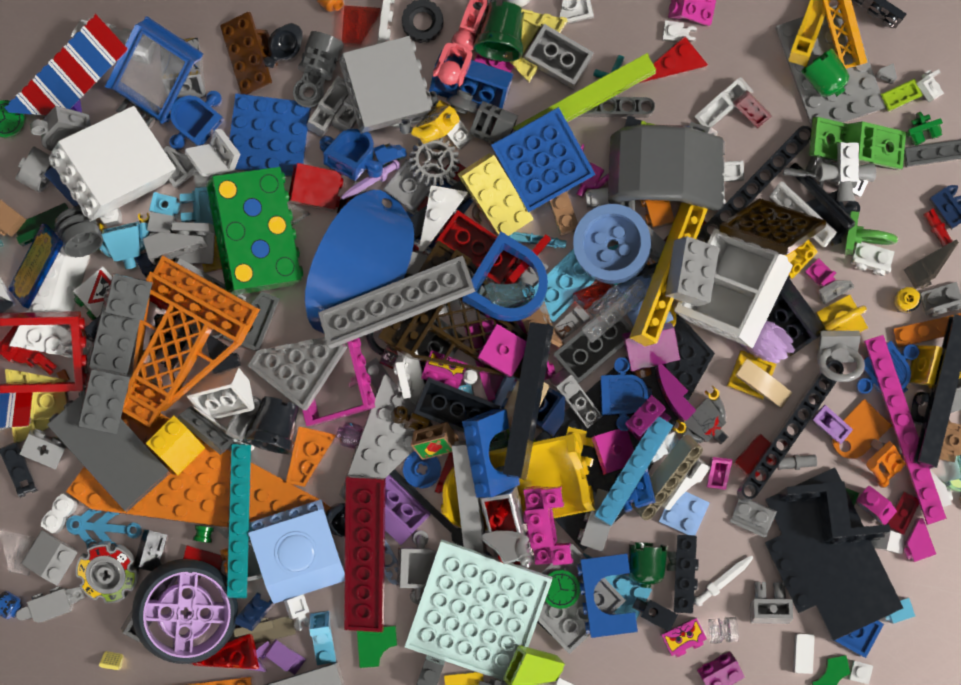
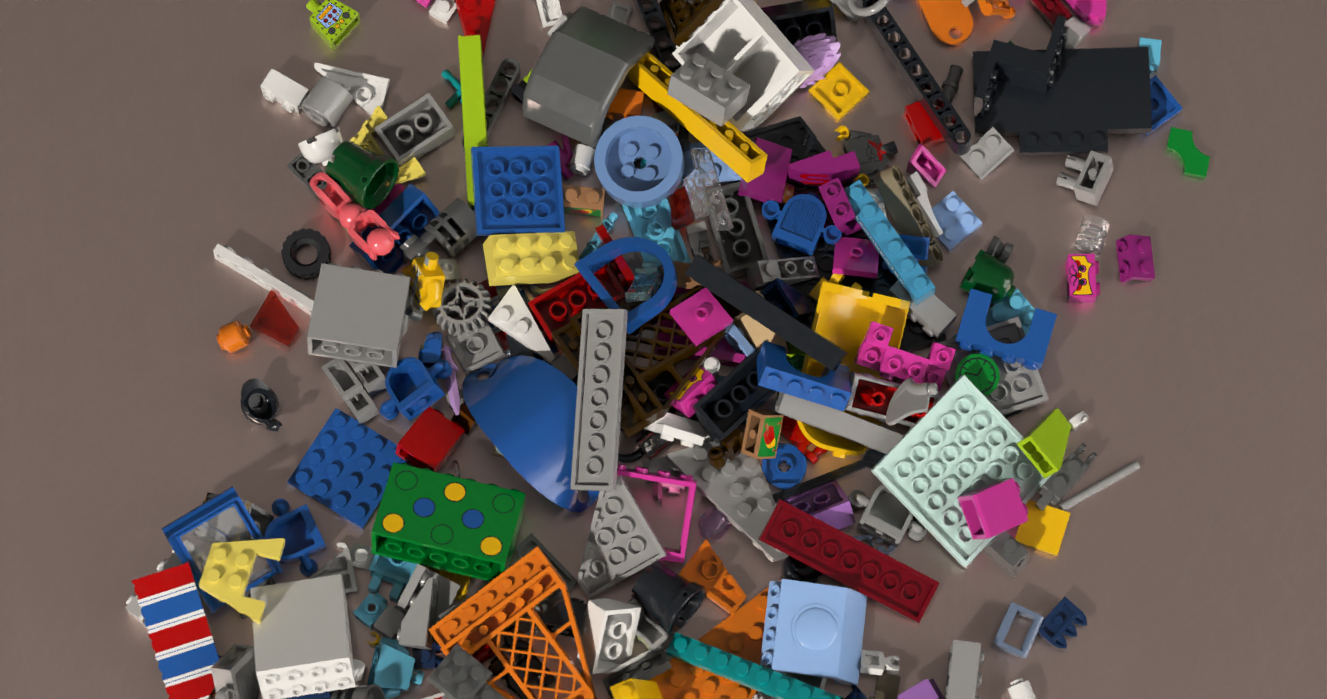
camera: 65 degrees left, 10 degrees down
white bracket [185,129,240,177] -> none
reddish brown bracket [220,12,278,95] -> none
dark grey cylinder [293,31,344,108] -> none
medium azure bracket [309,611,336,665] -> none
green tile [357,626,397,668] -> none
black torso [632,597,678,632] -> none
black bracket [673,535,699,614] -> none
white sword [694,556,753,606] -> none
tan slope [735,359,792,409] -> none
white slope [793,633,815,674] -> none
medium lavender slope [812,405,853,444] -> none
white plate [849,660,873,685] -> none
dark pink torso [856,485,897,525] -> none
none -> light yellow wing [199,538,286,624]
none -> dark pink slope [958,478,1029,540]

